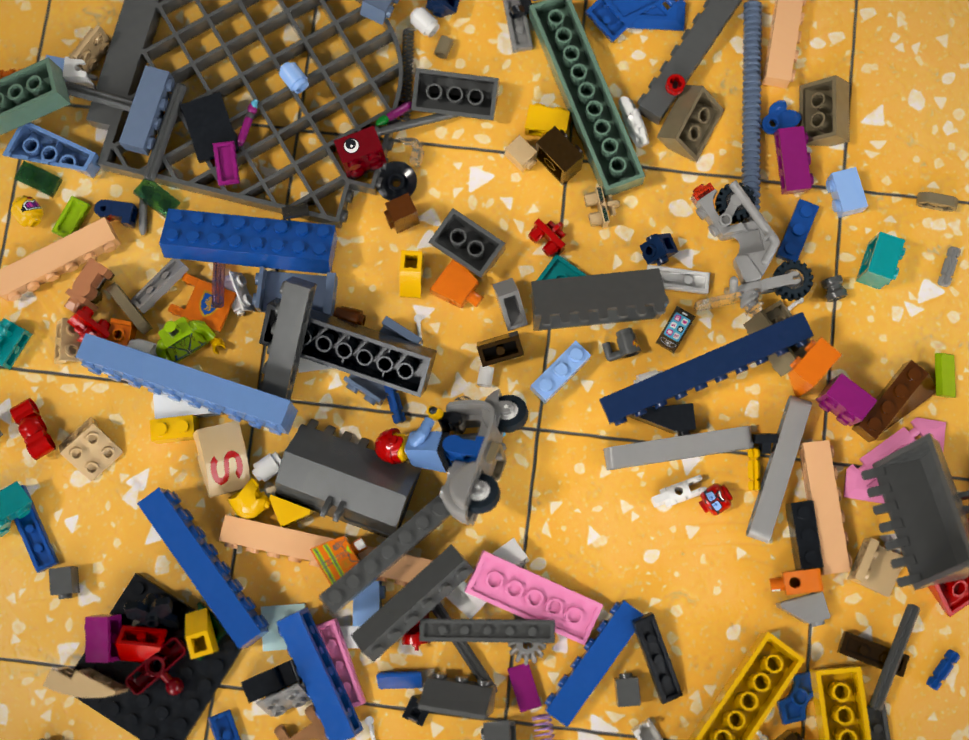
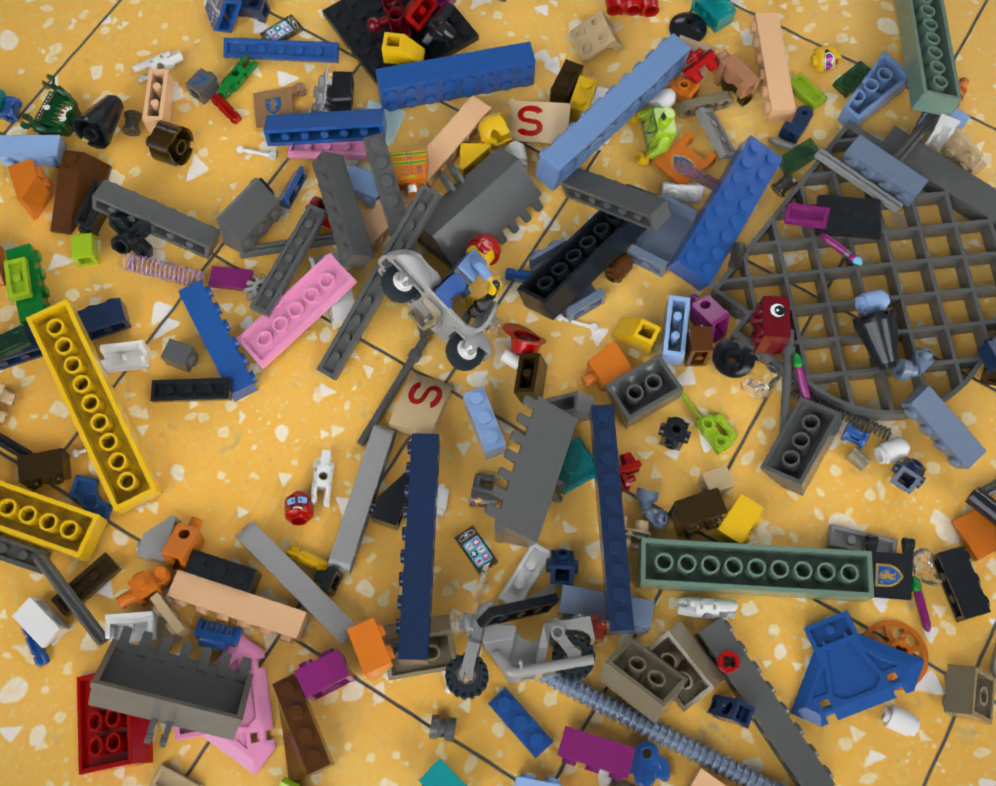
camera: 110 degrees right, 10 degrees down
none -> white hinge [12,597,71,648]
none -> white hinge [105,611,159,643]
none -> orange piece [116,566,173,610]
none -> blue piece [193,618,243,652]
none -> dark grey plate [316,184,442,381]
none -> dark grey bar [357,336,429,447]
none -> tan slope [389,373,453,435]
none -> black tile [476,593,560,628]
none -> red piece [502,323,547,355]
none -> dark brown brick [550,59,584,104]
none -> sand blue brick [558,584,654,634]
none -> dark blue brick [589,404,634,635]
none -> dark tan slope [598,637,688,724]
none -> sand blue arm [635,487,669,529]
none -> black brick [658,417,691,451]
none -> light blue brick [660,295,690,366]
none -> black dish [669,12,707,42]
none -> lime piece [681,392,738,455]
none -> magenta torso [688,294,730,343]
none -> dark blue leg [707,695,755,729]
none -> clear smoke bush [770,171,798,198]
none -> blue bush [841,422,870,449]
none -> black cone [852,309,898,371]
none -> sand blue arm [893,348,934,381]

